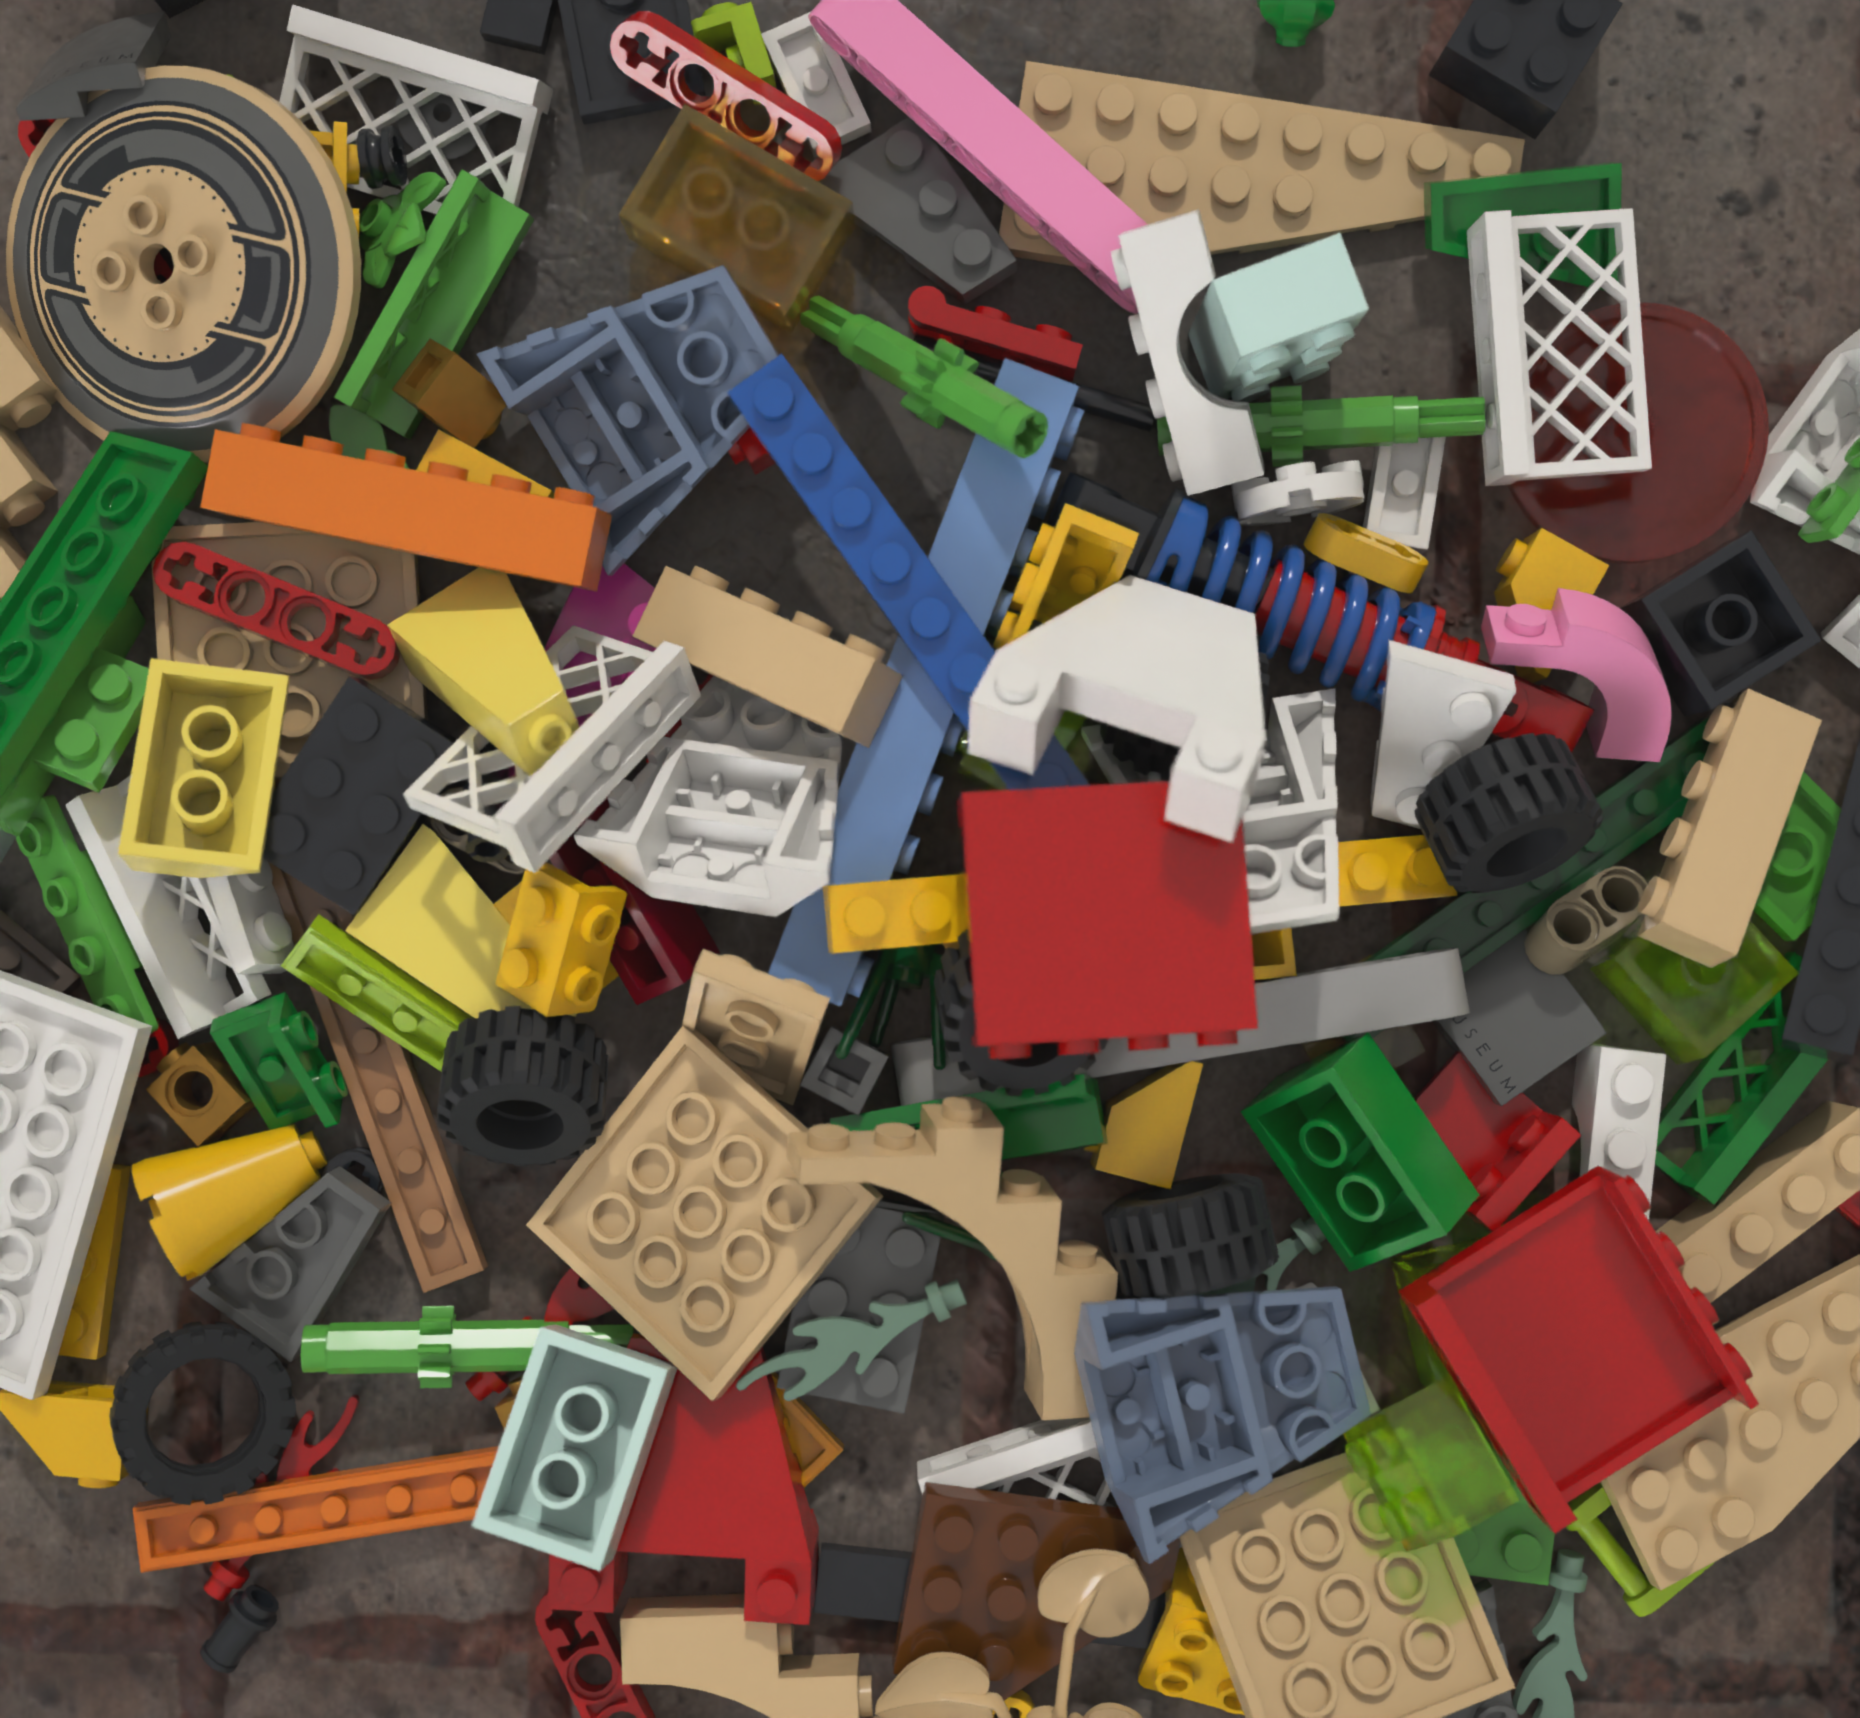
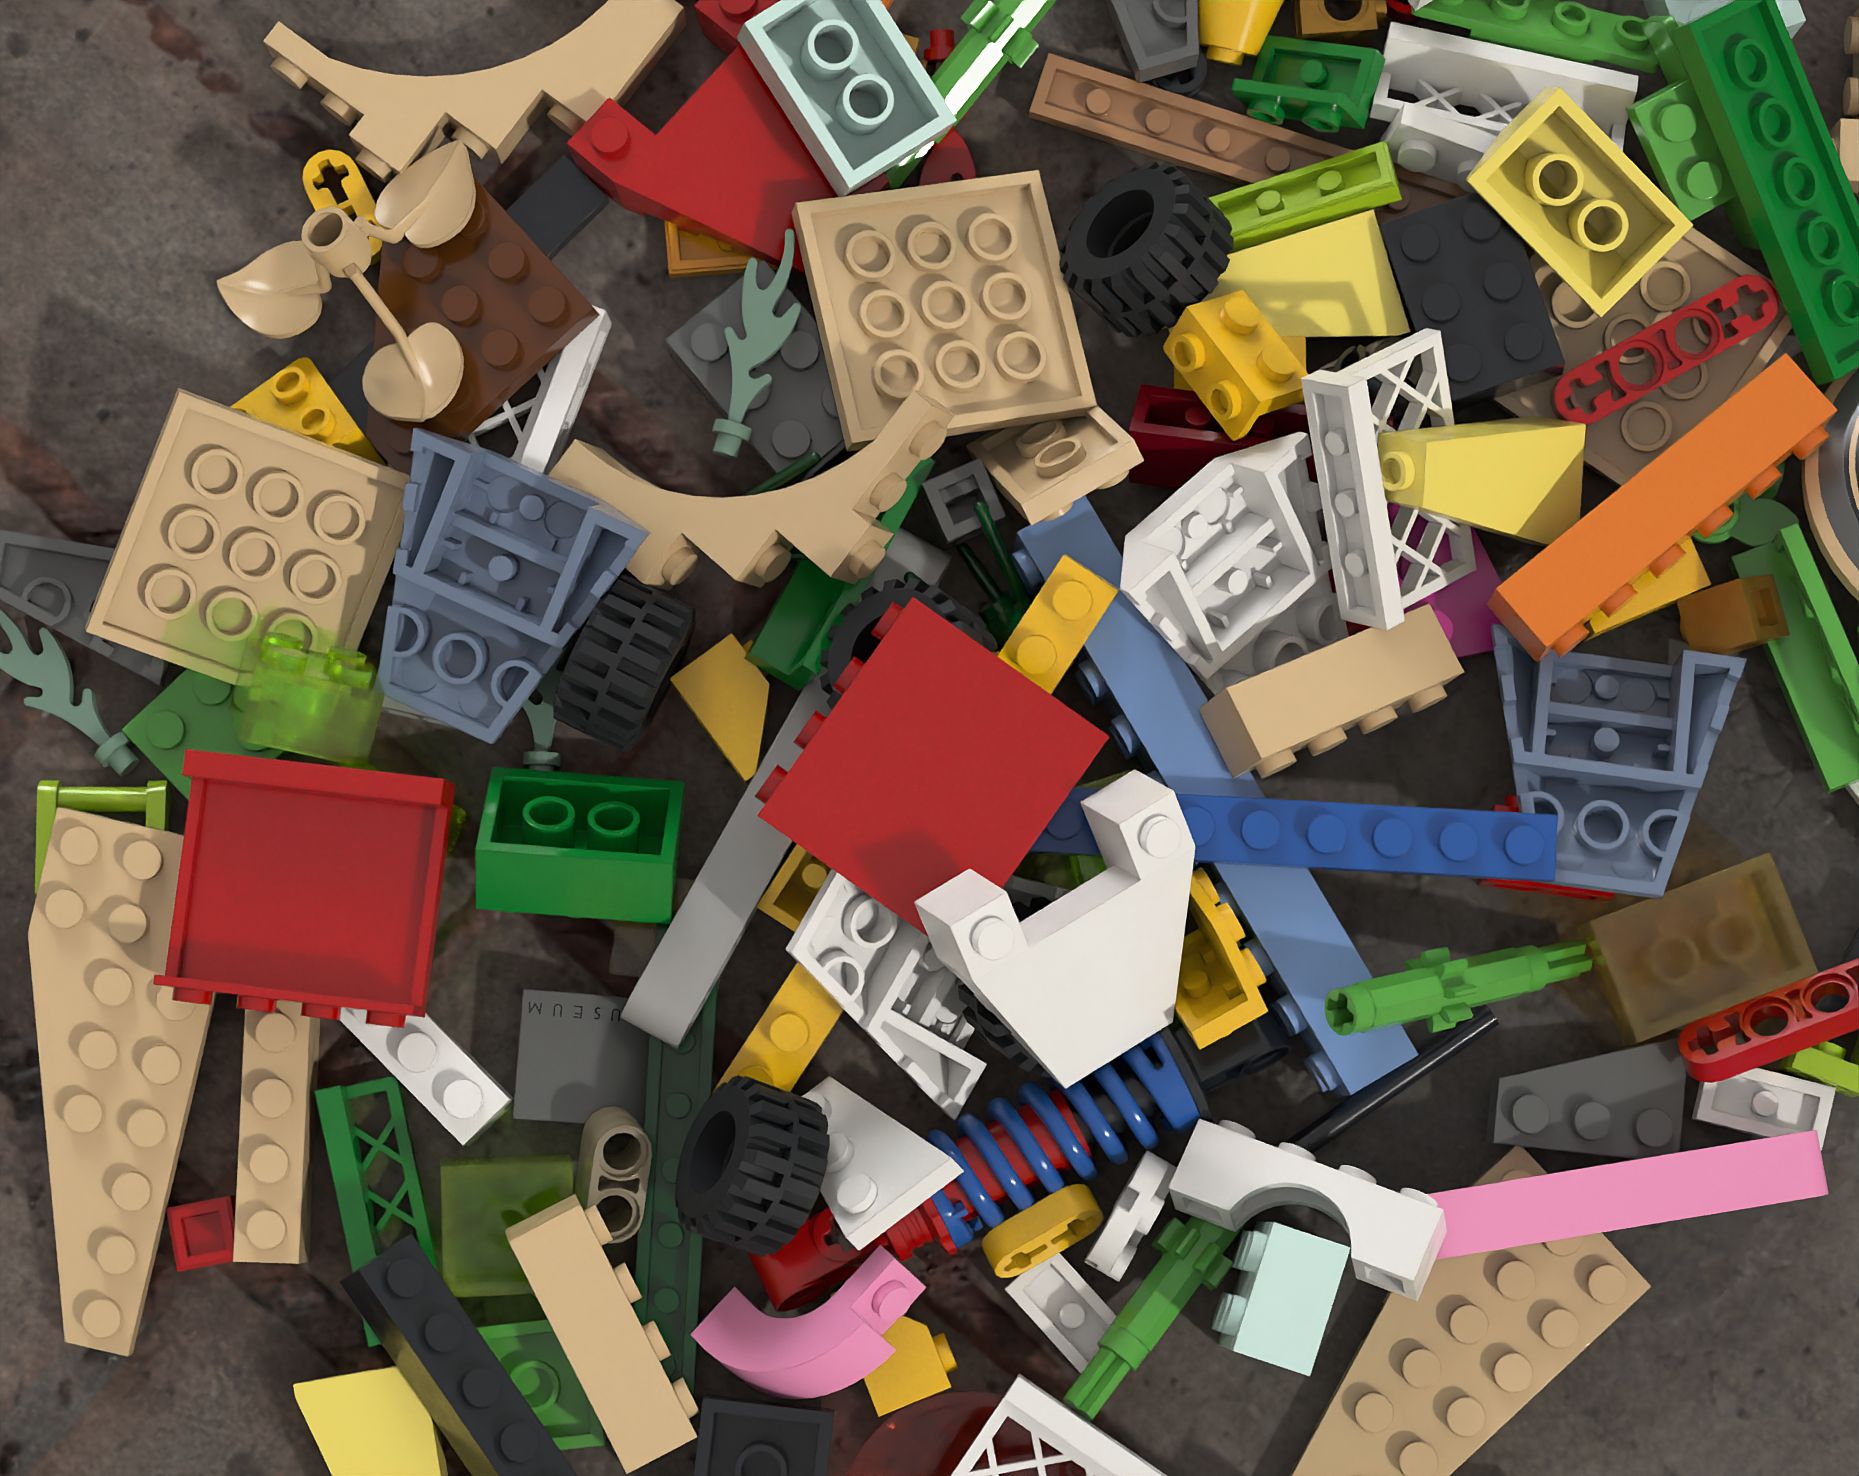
camera: 125 degrees right, 5 degrees down
red plate [908,286,1083,381] -> none
red bracket [1414,1051,1581,1232] -> none

